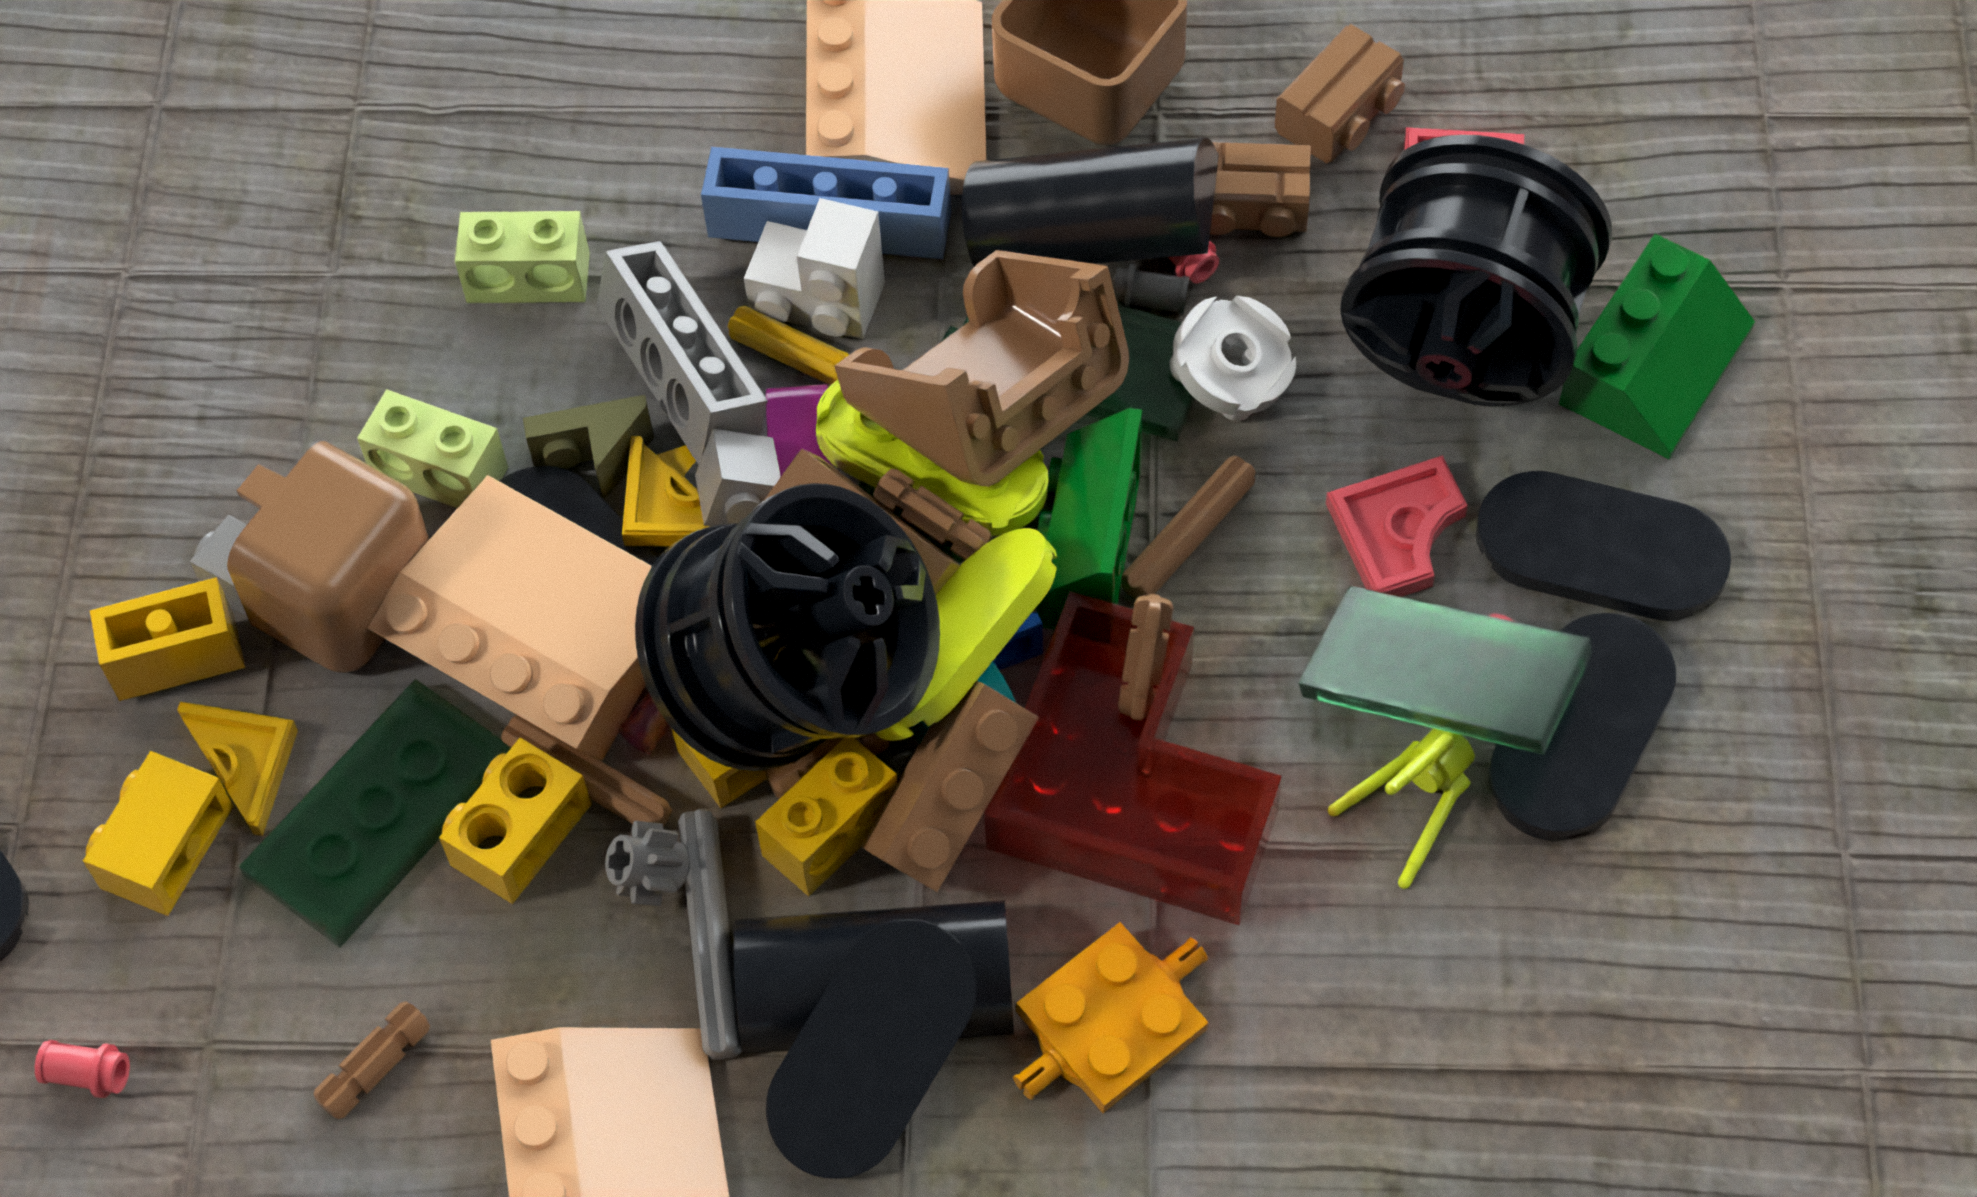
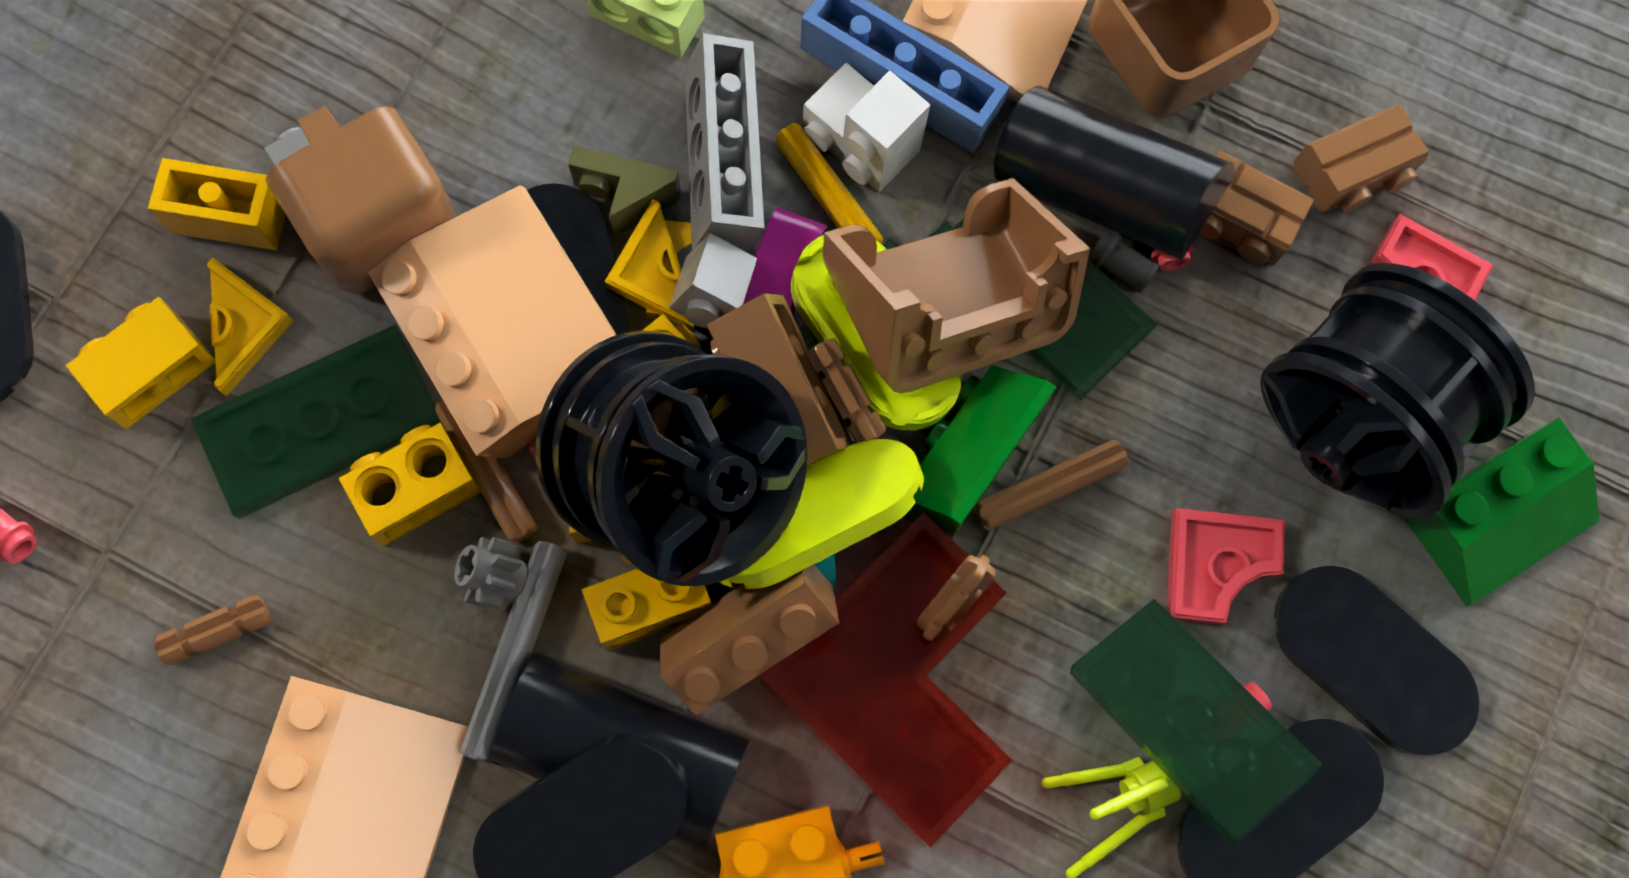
camera: 15 degrees right, 15 degrees up
yellowish green brick [357,389,509,508] -> none
white plate [1169,296,1296,421] -> none

